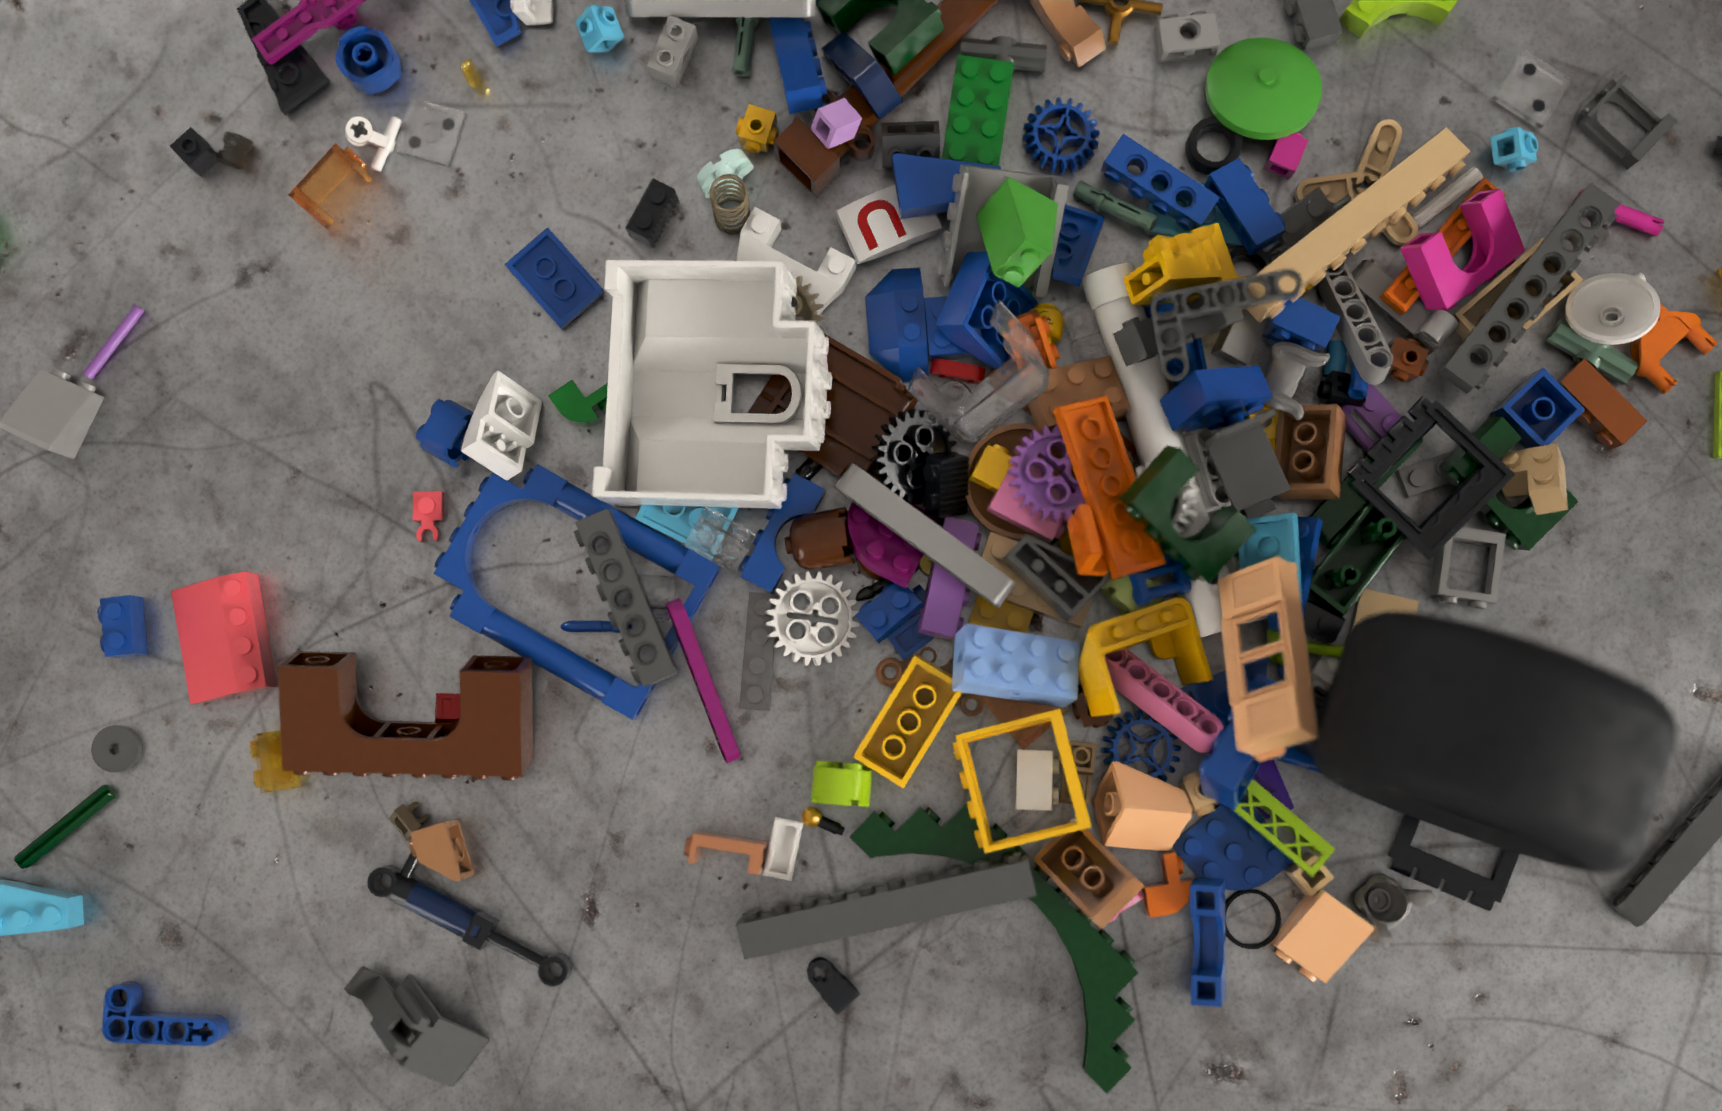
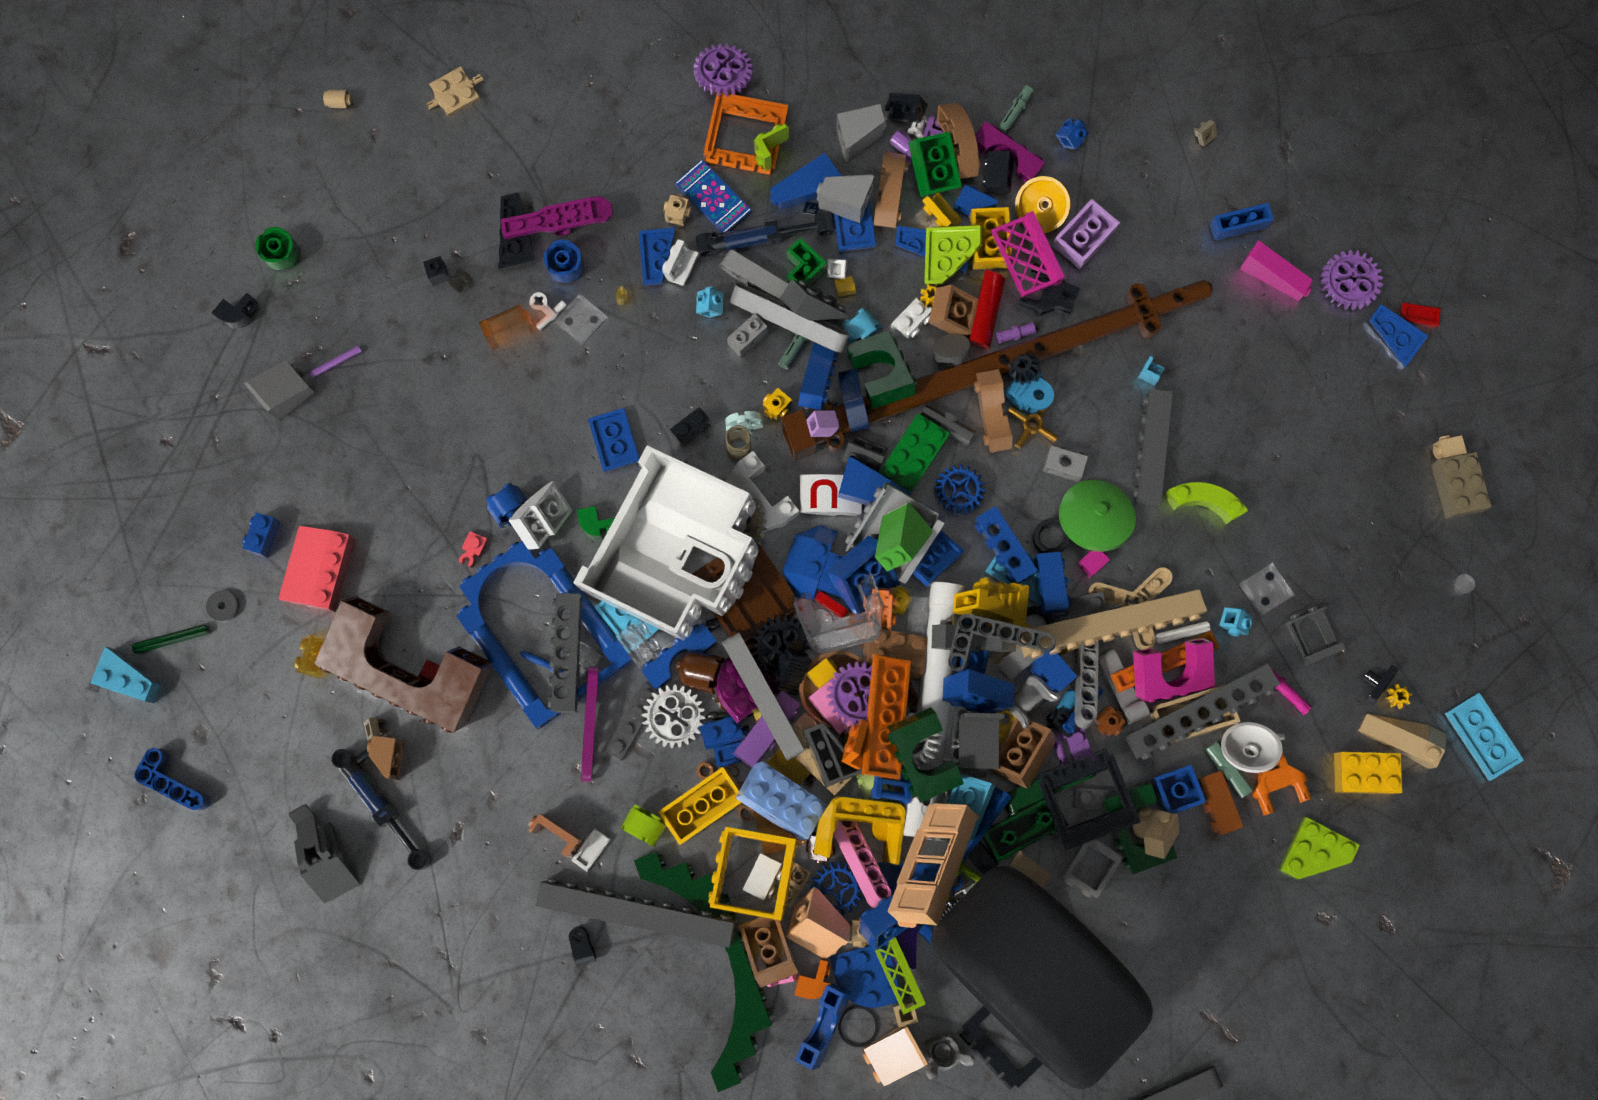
camera: 20 degrees right, 5 degrees down
piece [801,807,845,836] -> none
sand green pin [1073,180,1158,233] -> none

